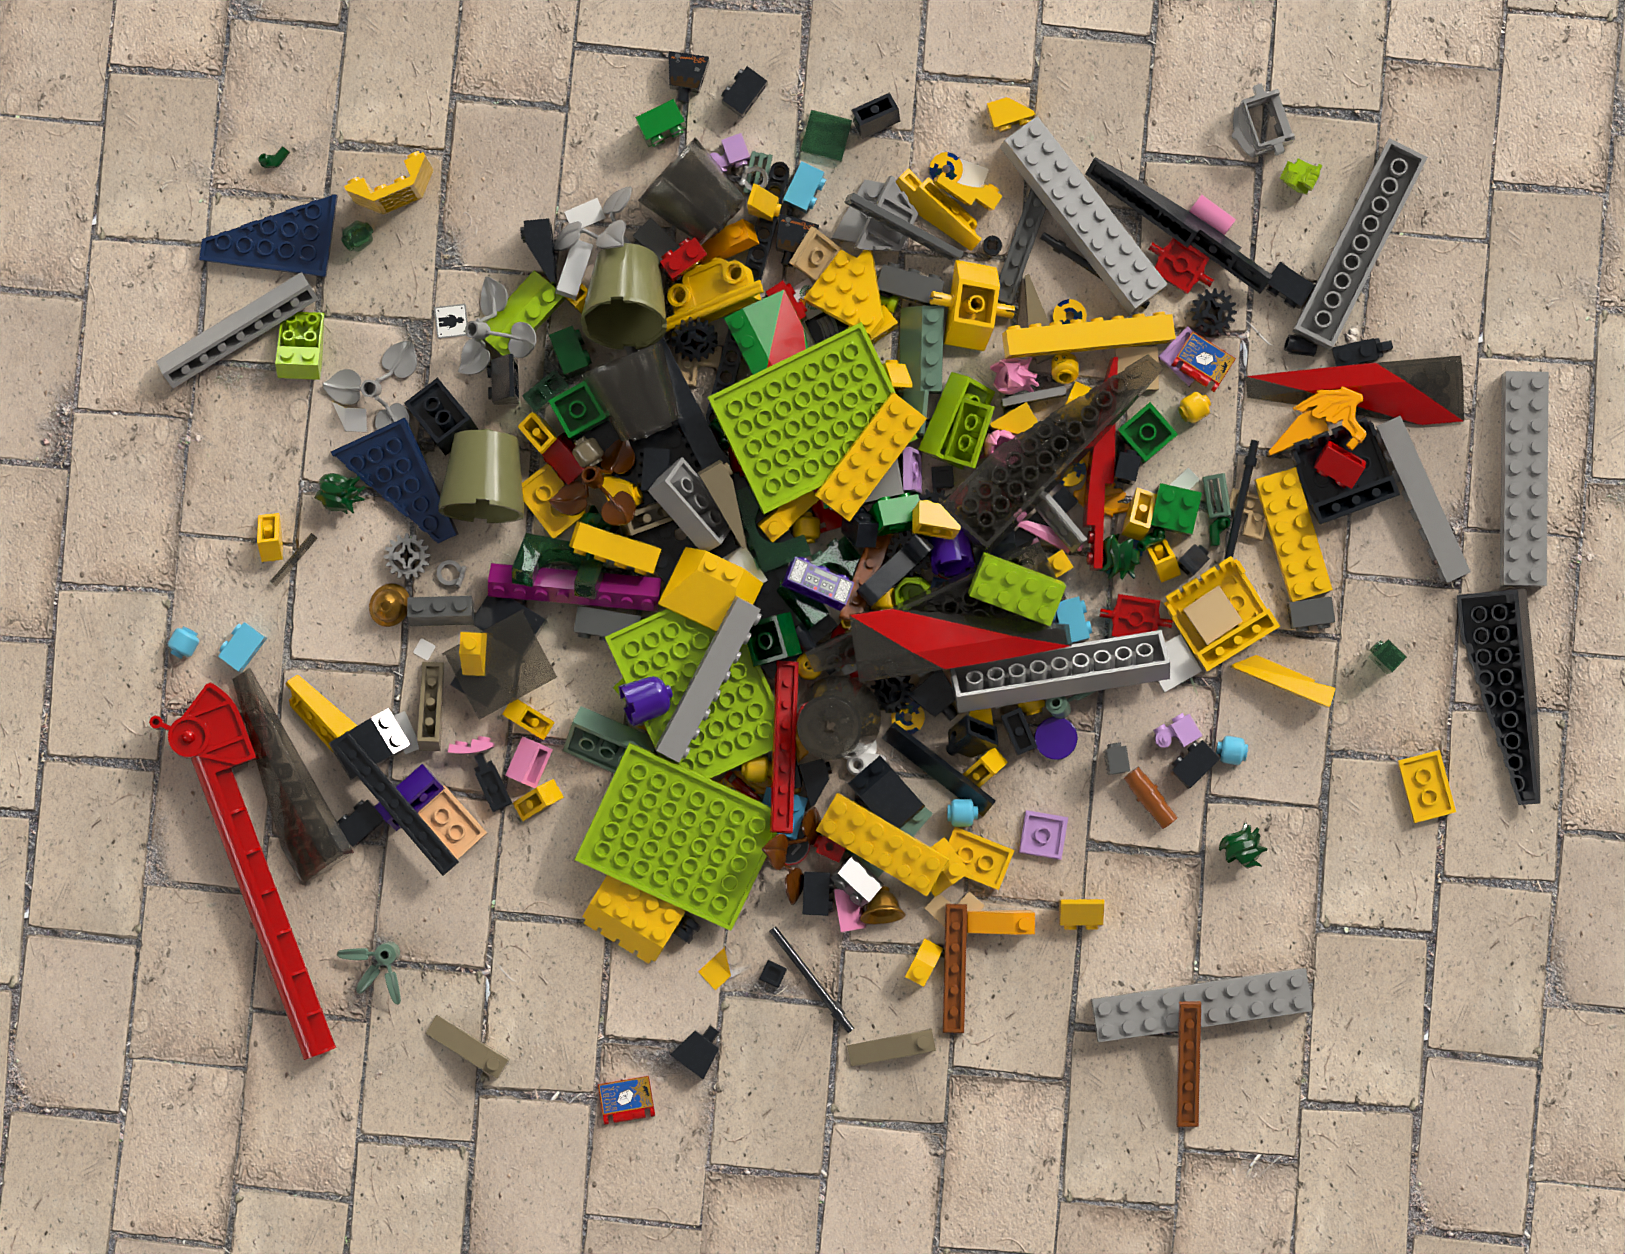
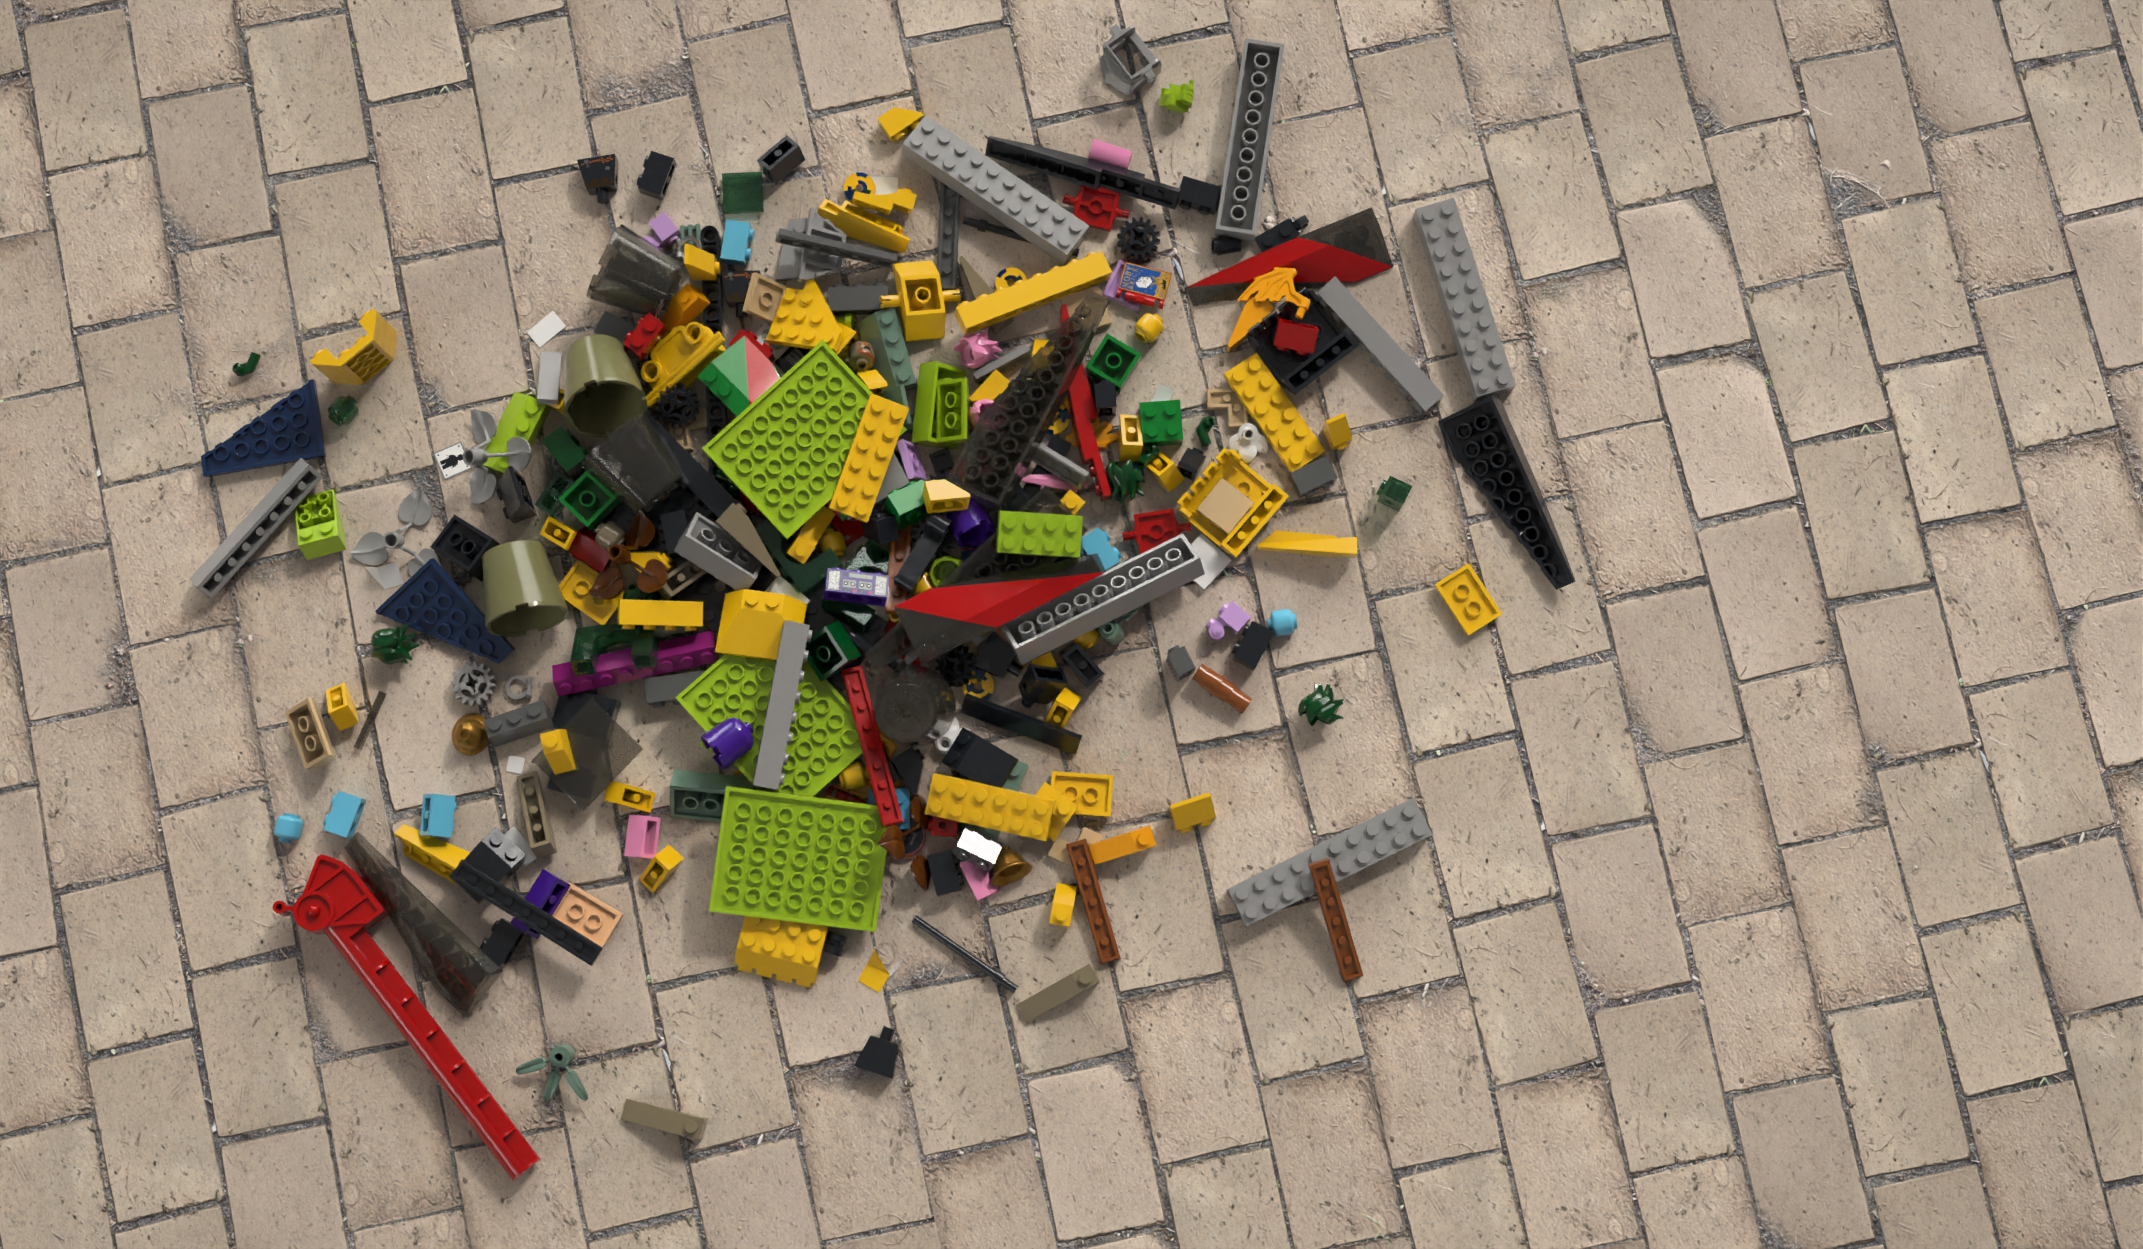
camera: 25 degrees left, 5 degrees down
bright pink slope [448,736,495,754] -> none
black hinge [474,753,513,812] -> none
black slope [520,218,558,288] -> none
light grey plant [554,186,632,251] -> none
piece [598,1076,655,1125] -> none
green brick [635,99,686,148] -> none
black tile [759,960,788,988] -> none
yellow head [796,653,823,680] -> none
medium azure head [947,799,978,827] -> none
black bush [983,235,1002,256] -> none
lavender tile [1019,810,1068,860] -> none
dark purple tile [1034,717,1078,760] -> none
yellow head [1051,353,1079,384] -> none
sand green tile [1203,473,1231,519] -> none
black bar [1224,440,1259,560] -> none
none -> tan slope [285,697,337,770]
none -> medium azure brick [419,794,457,838]
none -> dark tan head [848,341,875,371]
none -> white plate [1228,423,1268,464]
none -> yellow slope [1322,413,1352,451]

